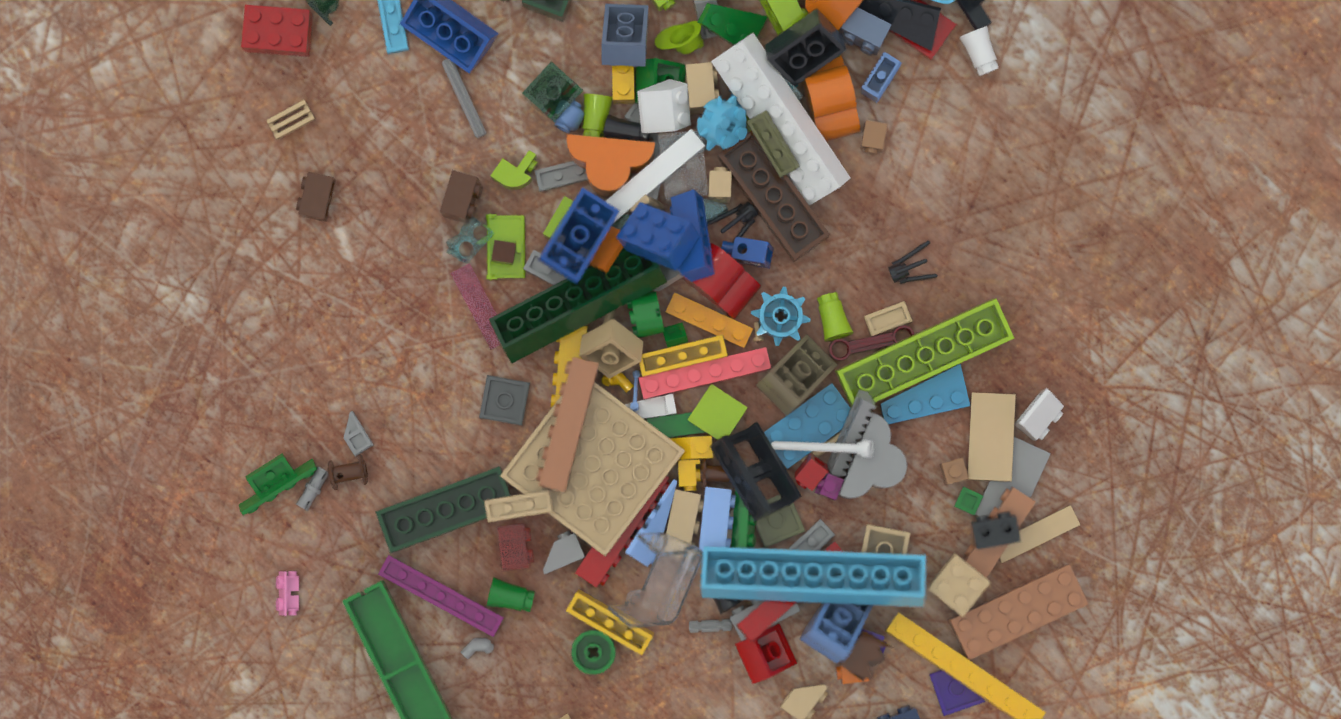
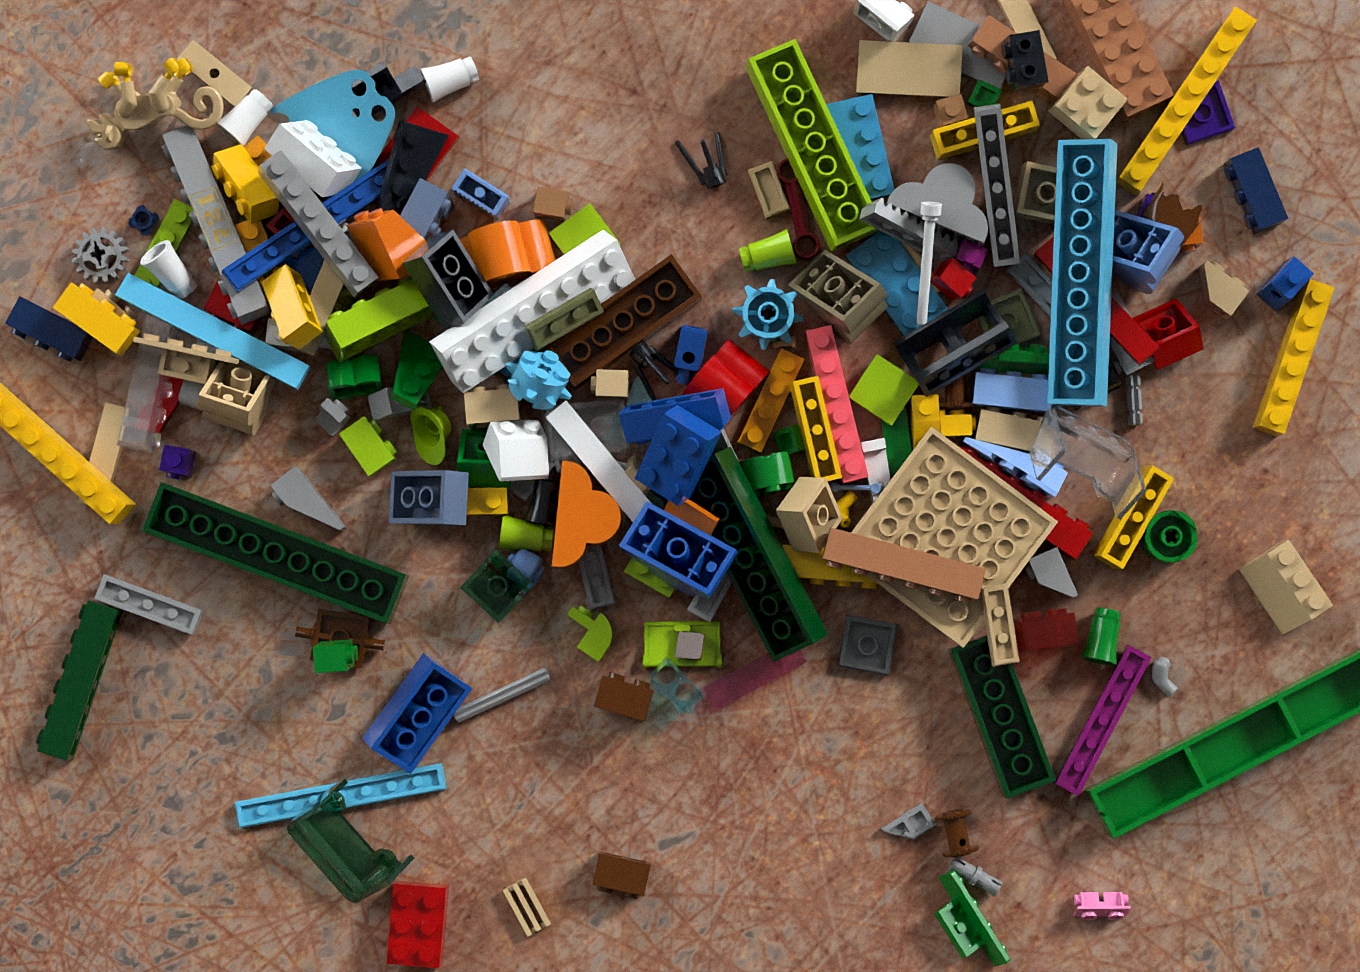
camera: 90 degrees left, 0 degrees up
none -> lime tile [549,203,621,255]
none -> yellow brick [930,101,1040,161]
none -> light grey brick [974,104,1020,267]

